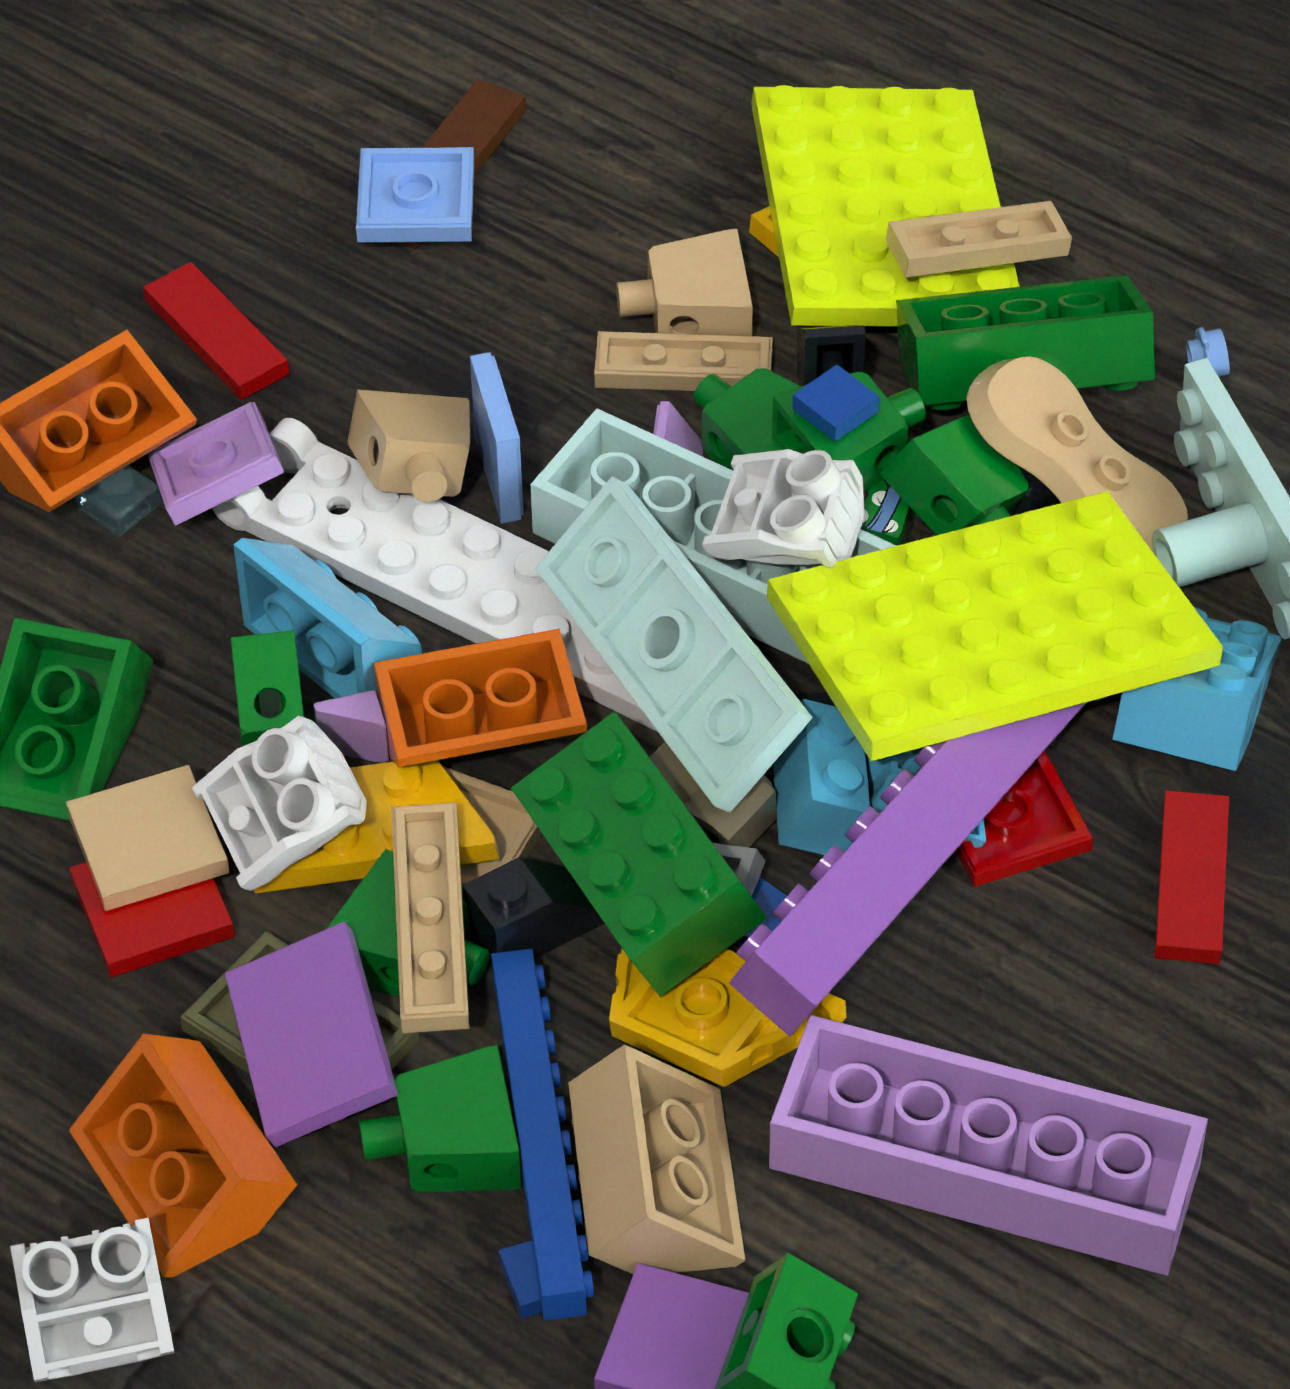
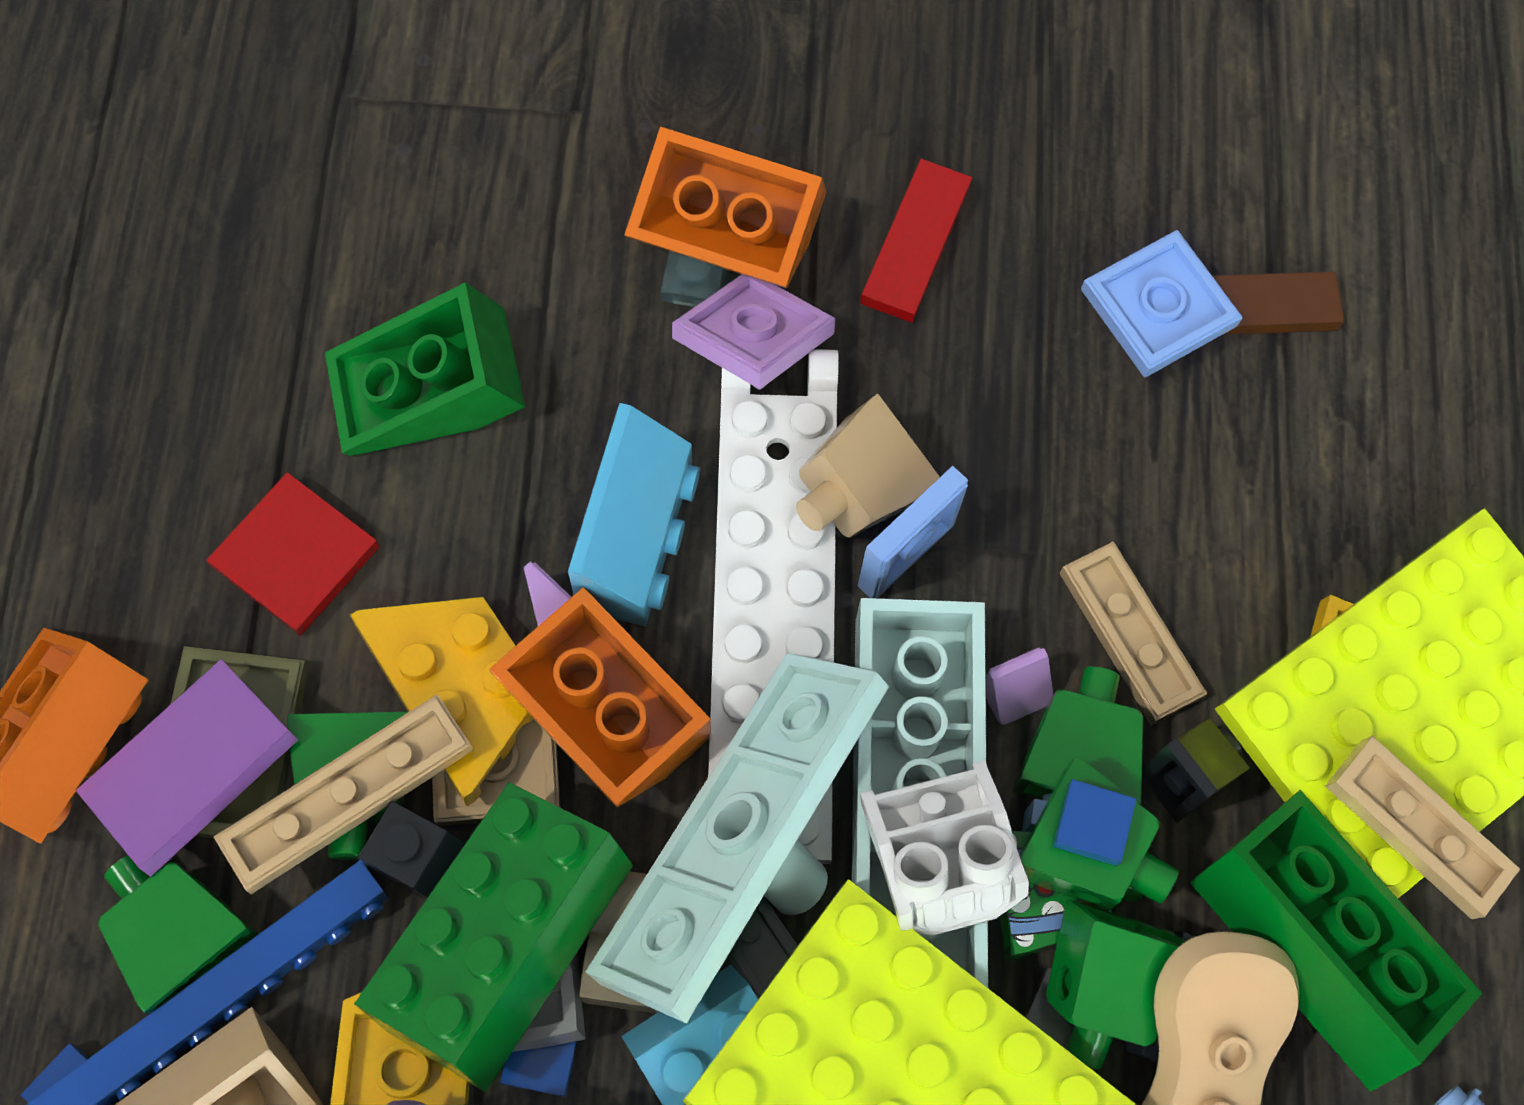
camera: 55 degrees right, 20 degrees up
tan tile [66,765,229,911] -> none
white slope [192,715,367,891] -> none
green torso [231,630,304,746] -> none
tan torso [616,229,753,336] -> none

